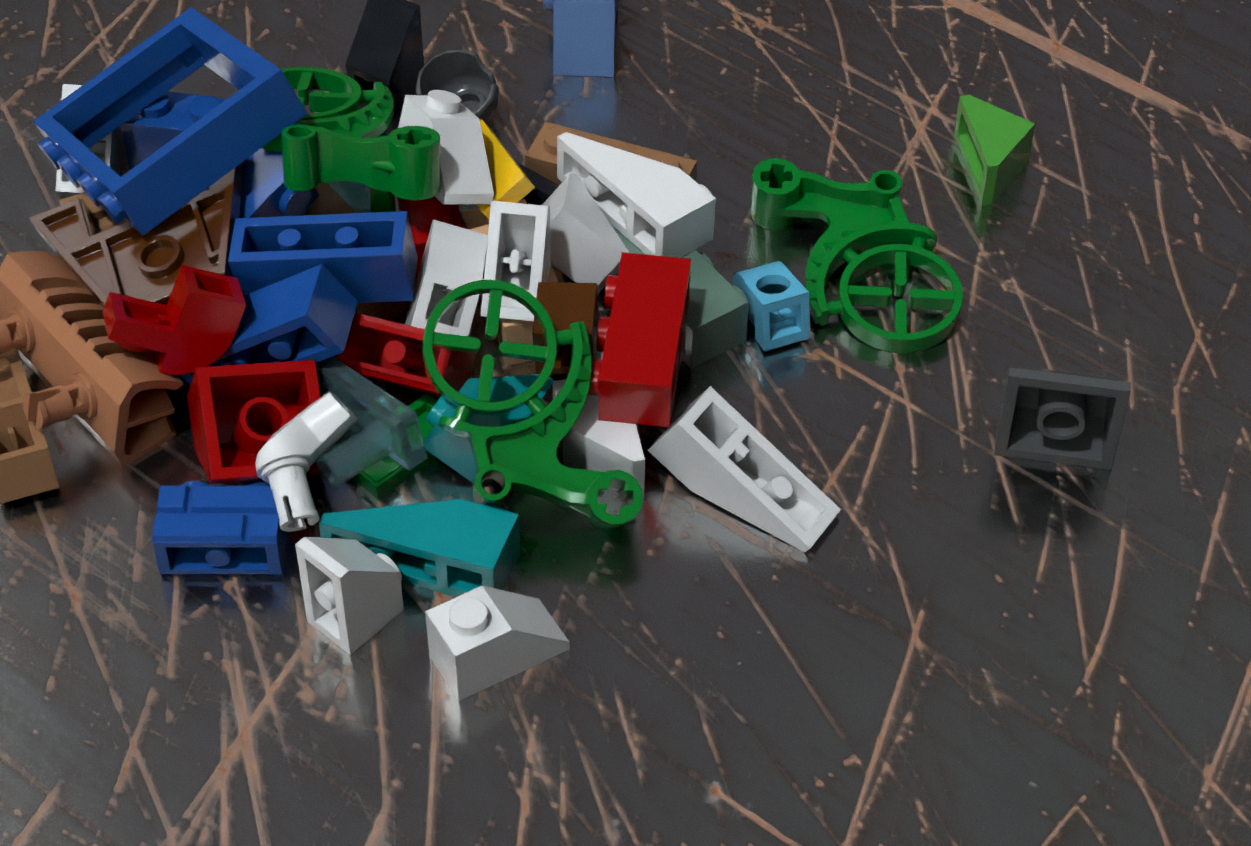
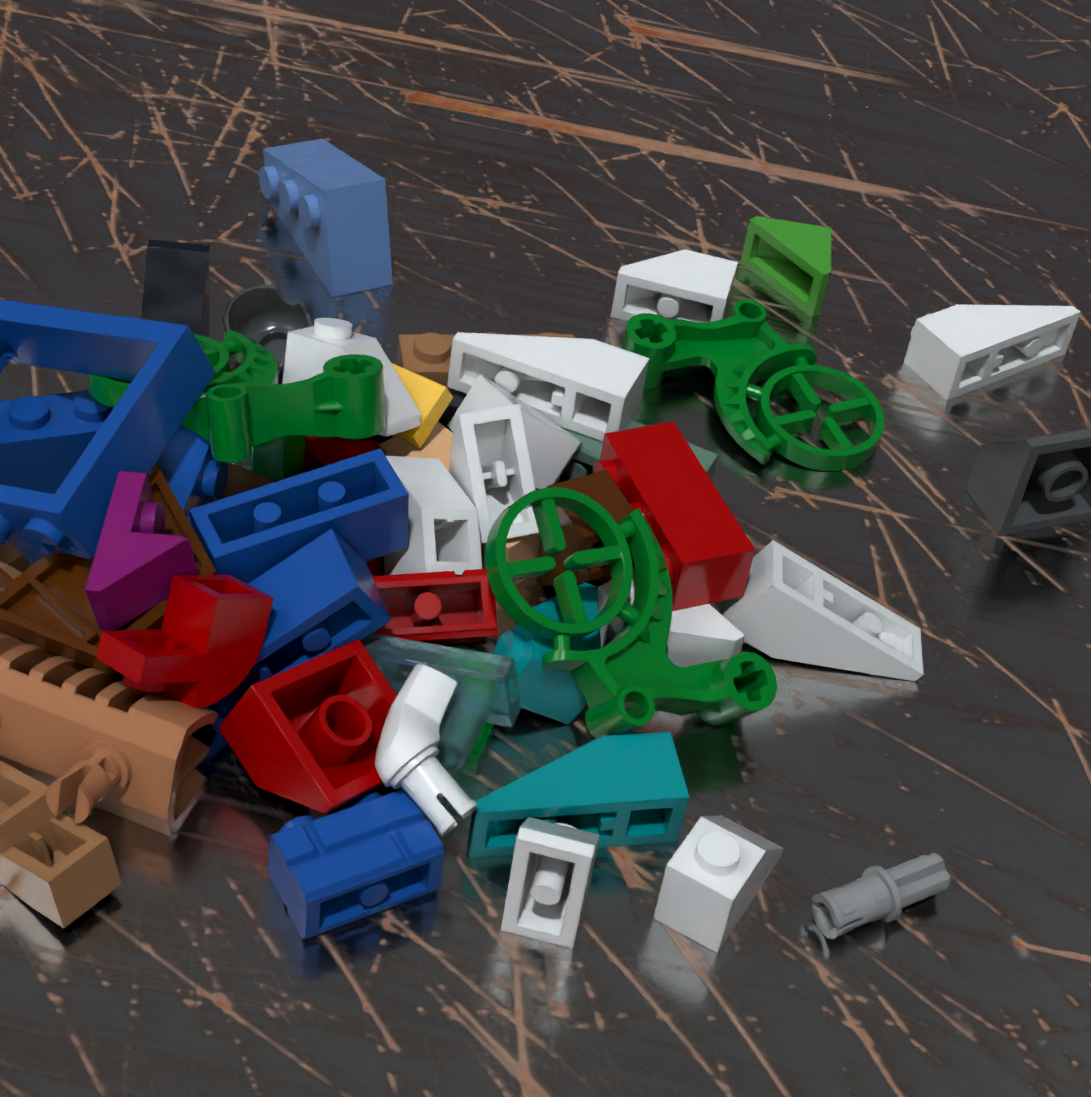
camera: 35 degrees left, 5 degrees down
medium azure leg [733,261,810,351] -> none
none -> magenta slope [85,471,199,631]
none -> white slope [610,249,738,323]
none -> light grey axle [811,853,951,939]
none -> white slope [904,304,1081,400]

